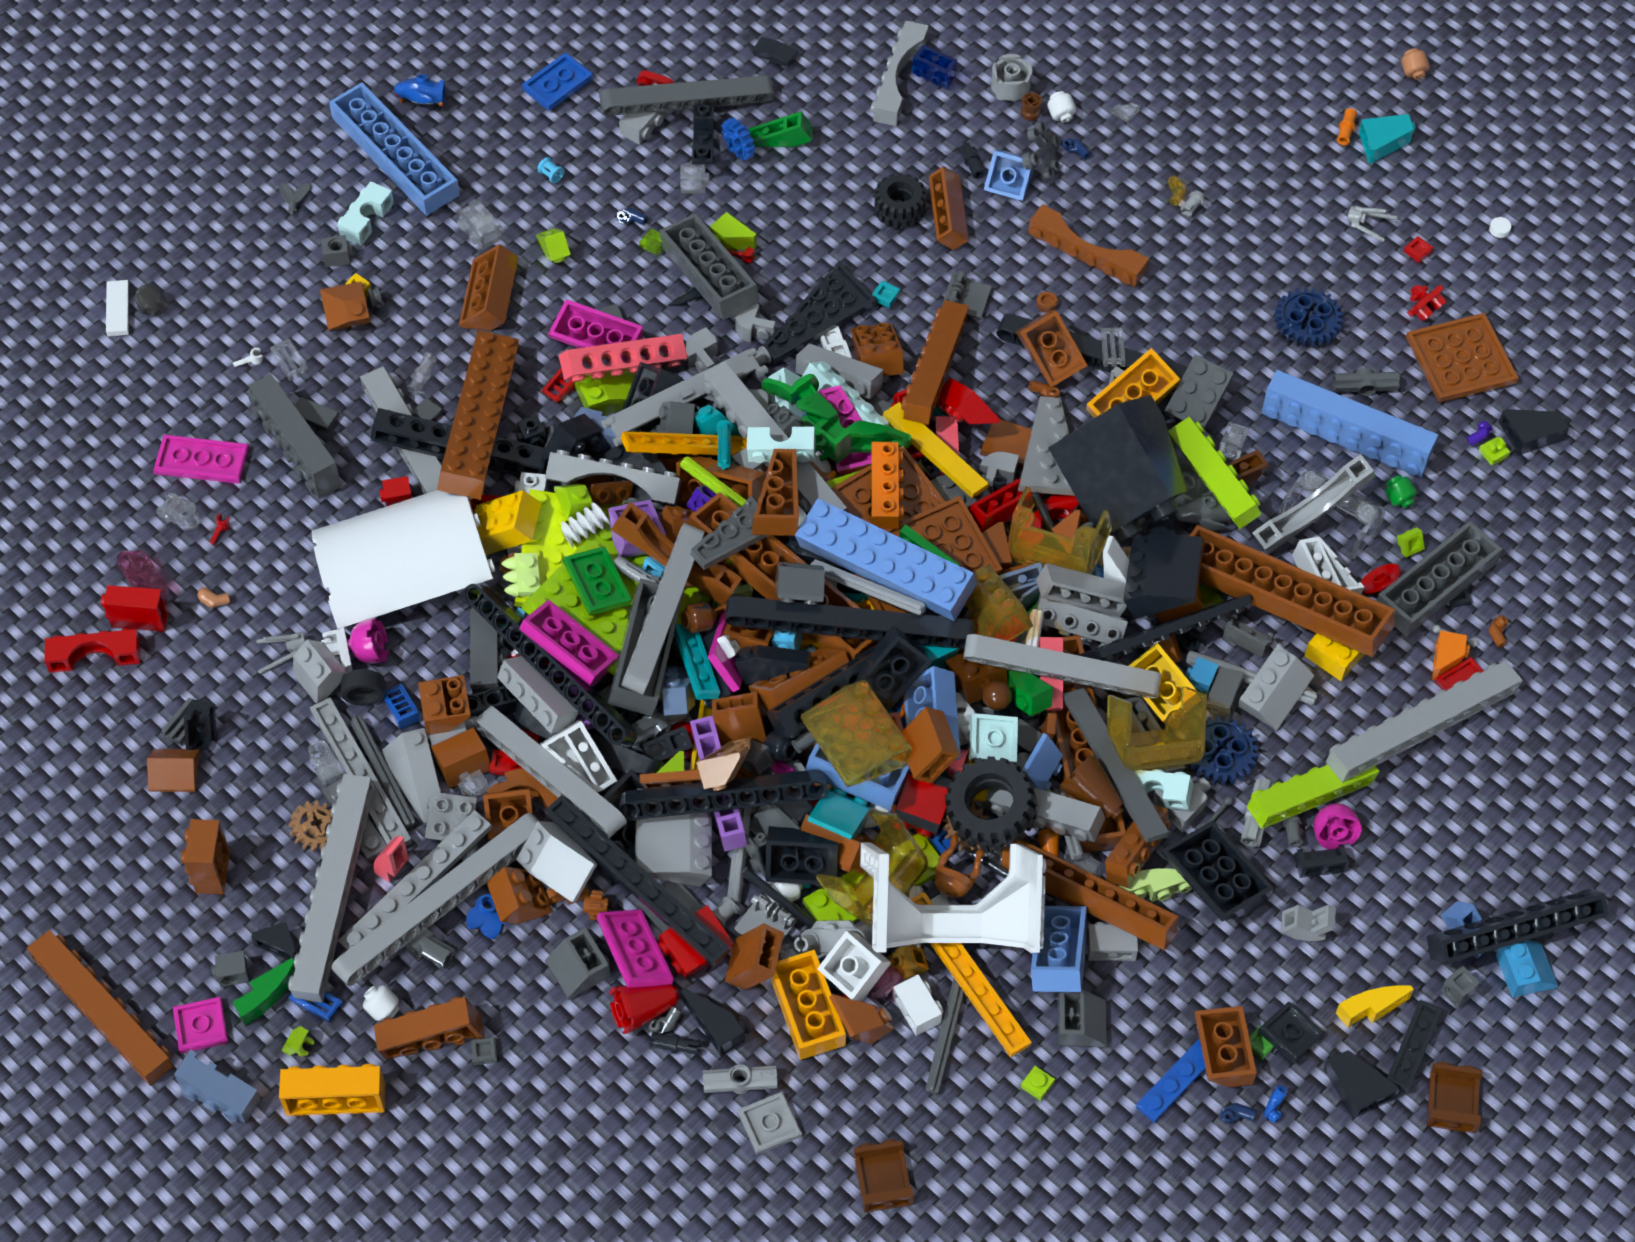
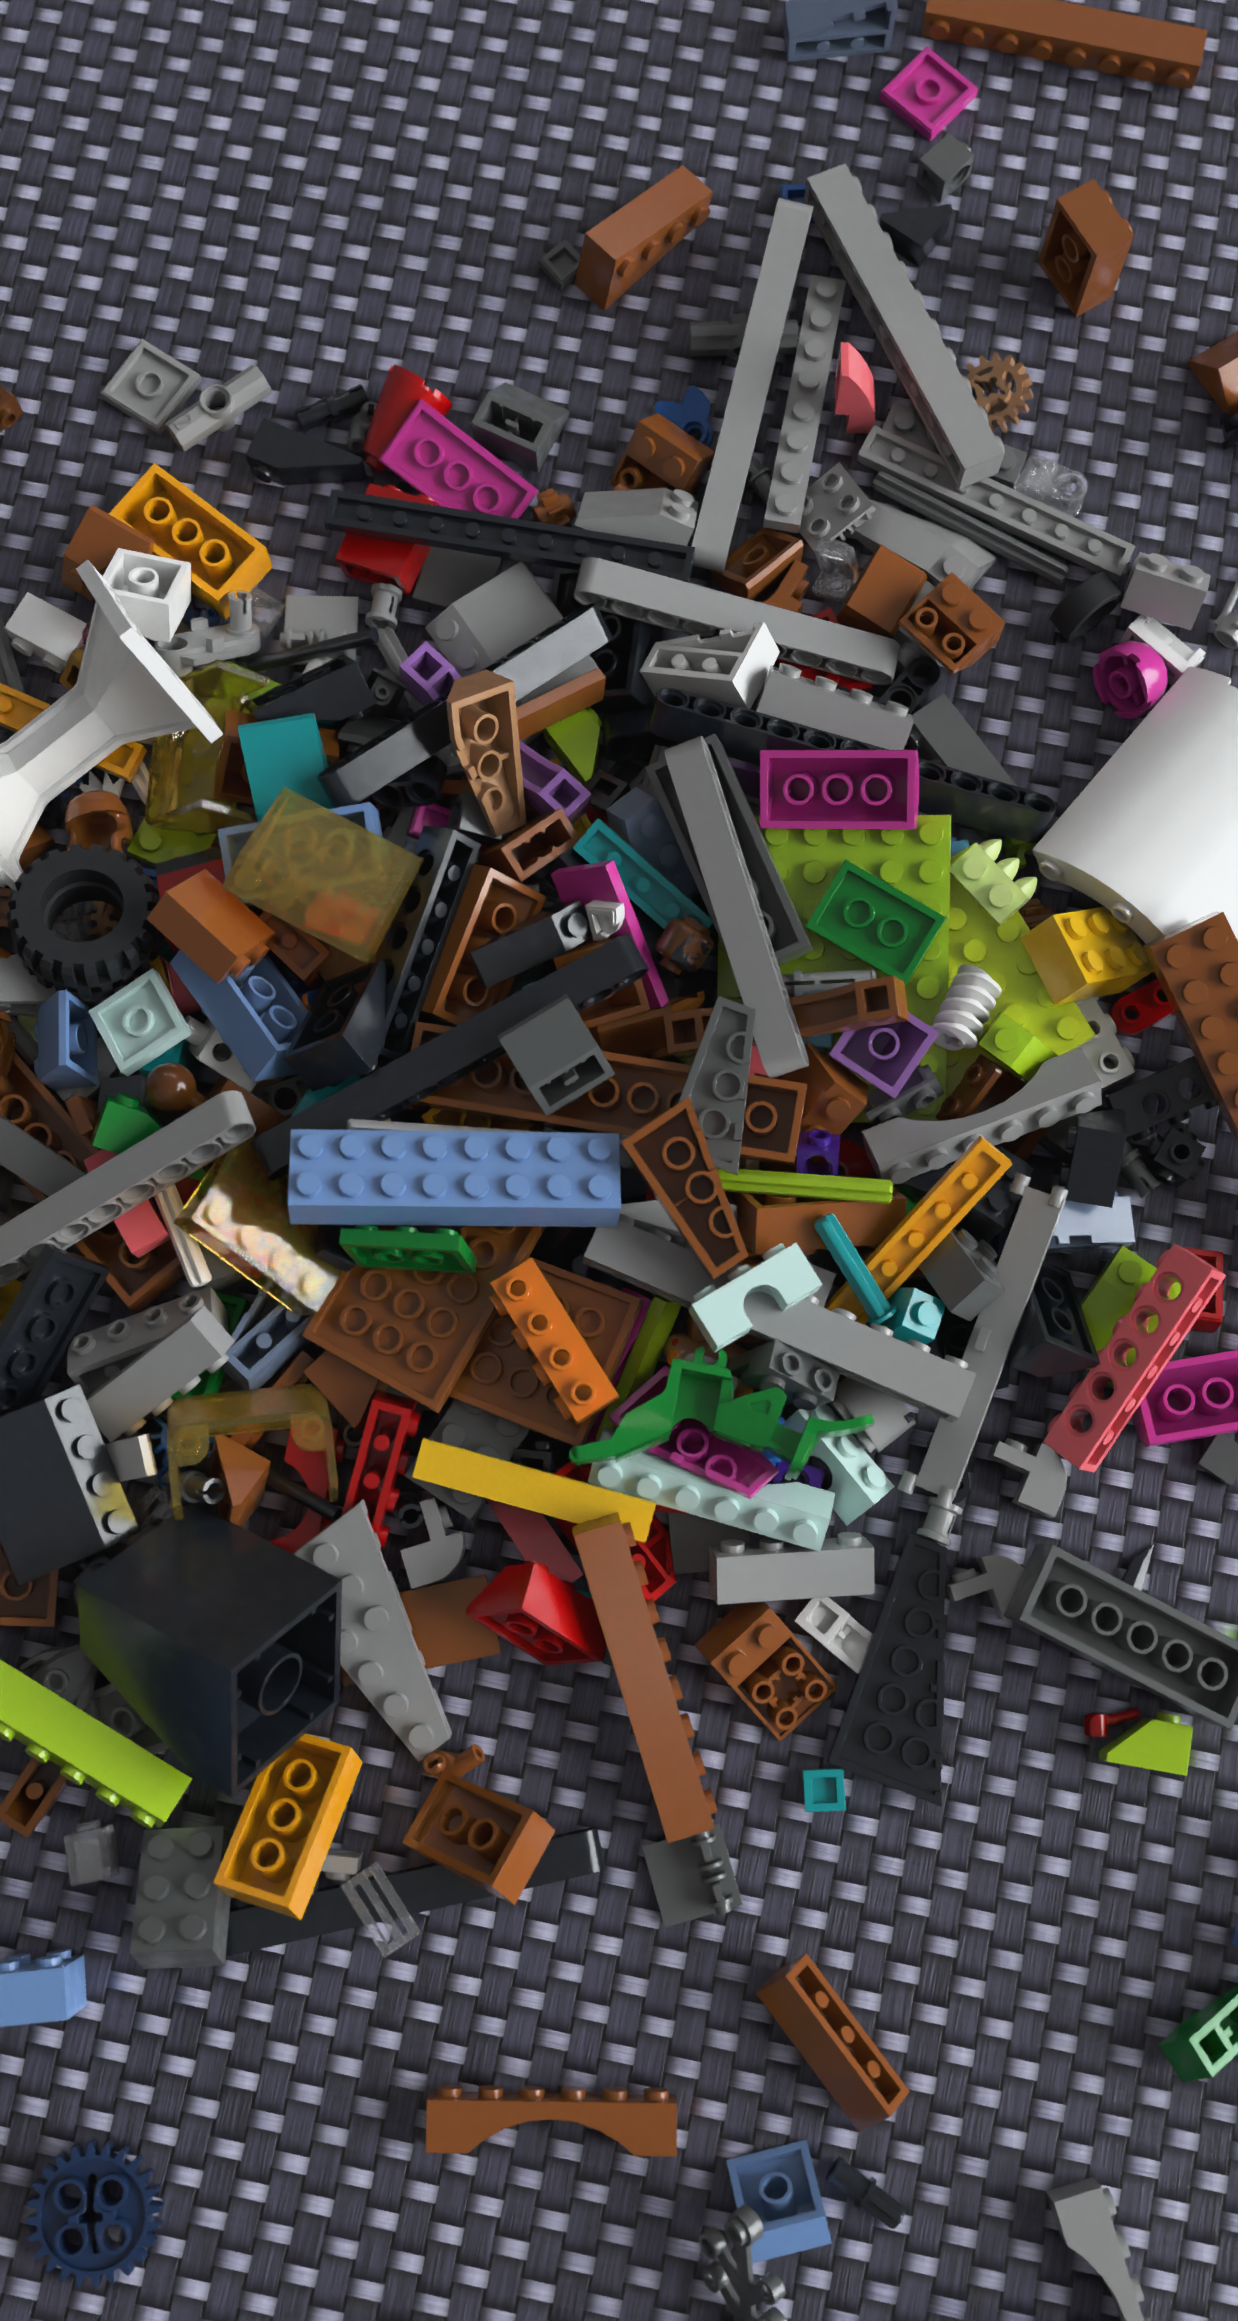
camera: 150 degrees right, 20 degrees up
green slope [233,958,295,1026] -> none
light orange brick [279,1064,386,1116] -> none
lime tile [281,1026,314,1057] -> none
white head [363,985,399,1021] -> none
blue slope [383,683,421,730] -> none
dark orange brick [725,923,784,990] -> none
black tyre [874,173,926,229] -> none
dark orange tile [1036,292,1058,313] -> none

